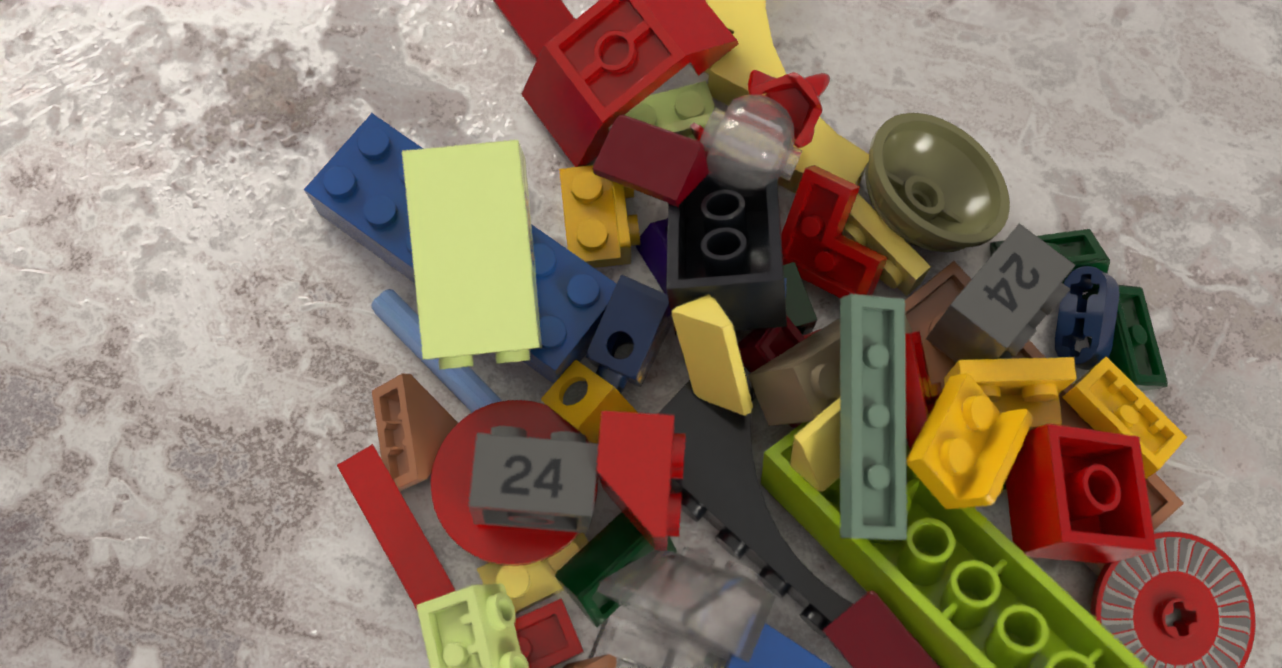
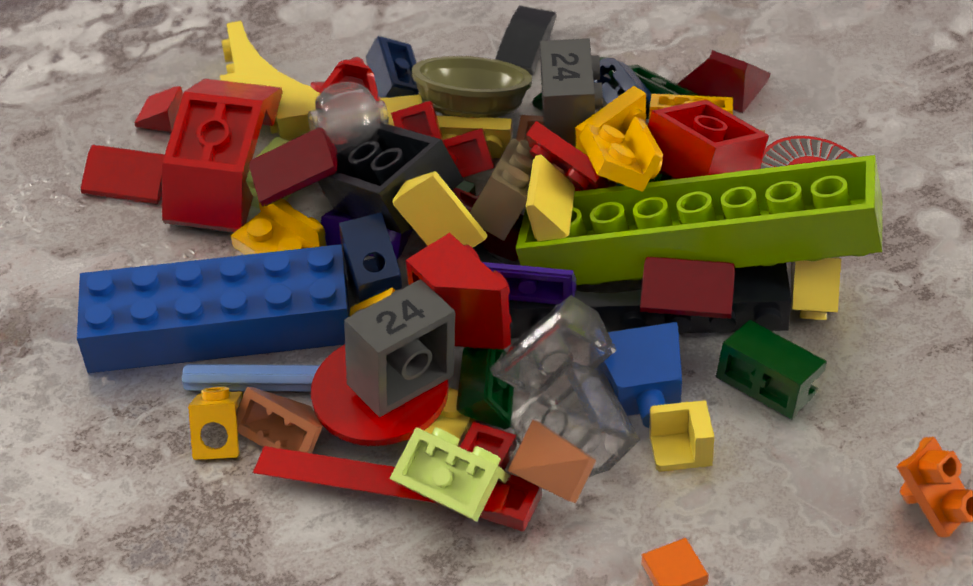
camera: 40 degrees left, 25 degrees down
yellowish green slope [402,140,542,370] -> none
sand green plate [840,294,907,540] -> none
none -> yellow bracket [188,387,243,460]
none -> dark blue slope [366,36,419,98]
none -> dark purple slope [483,262,576,306]
none -> black slope [495,5,557,75]
none -> dark red slope [677,50,771,113]

